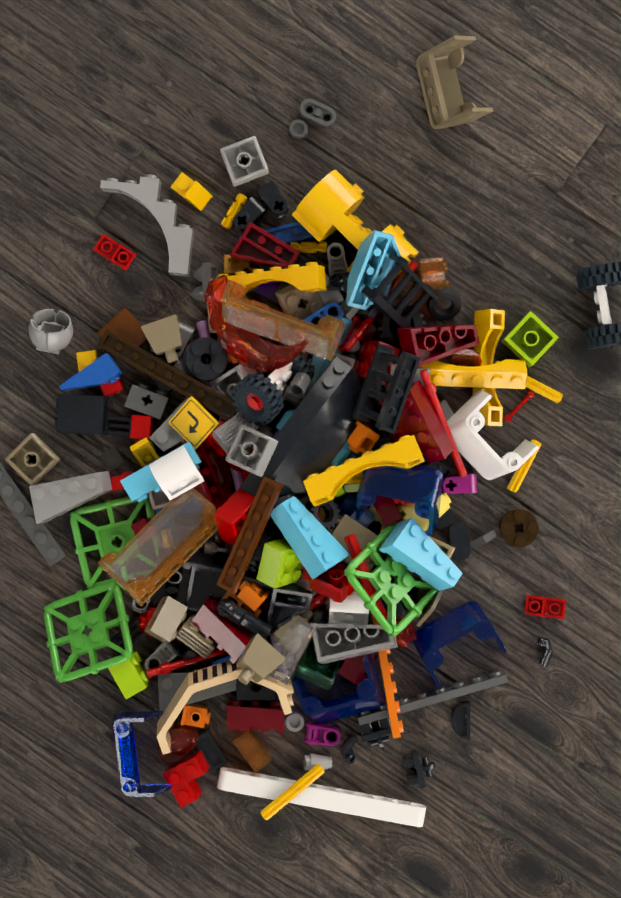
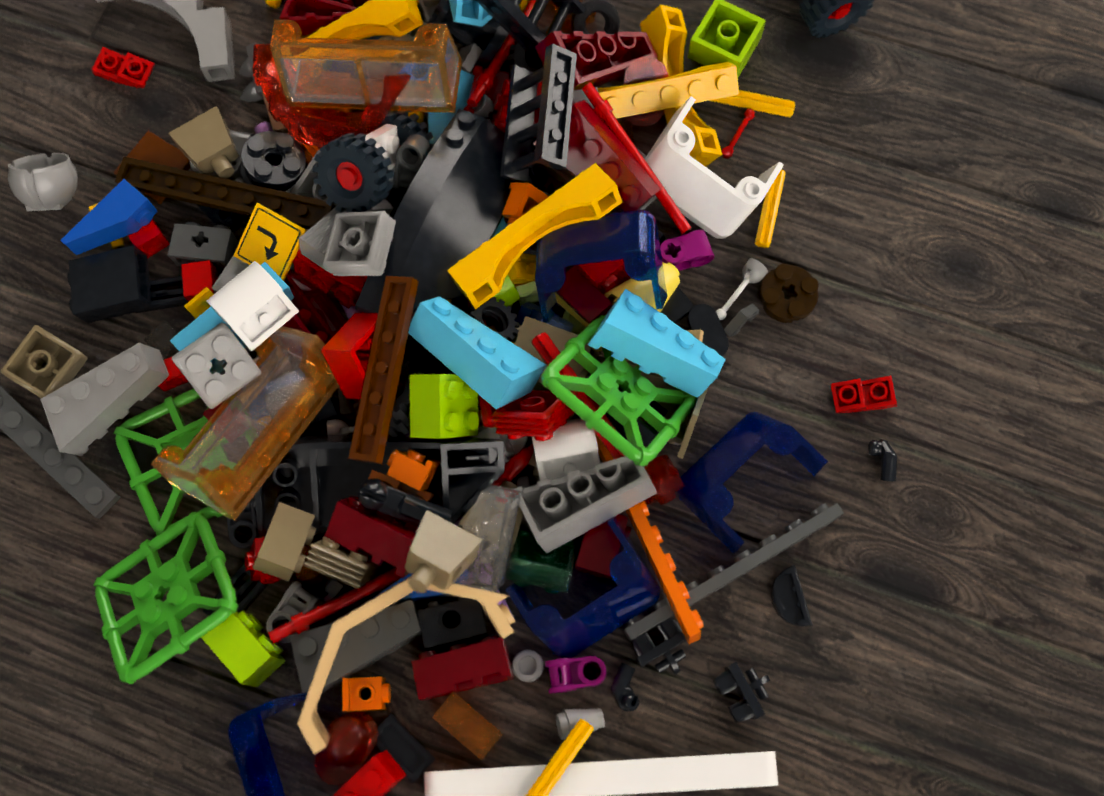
camera: 15 degrees left, 15 degrees down
none -> light grey brick [172,323,261,409]
none -> hinge [716,258,768,320]

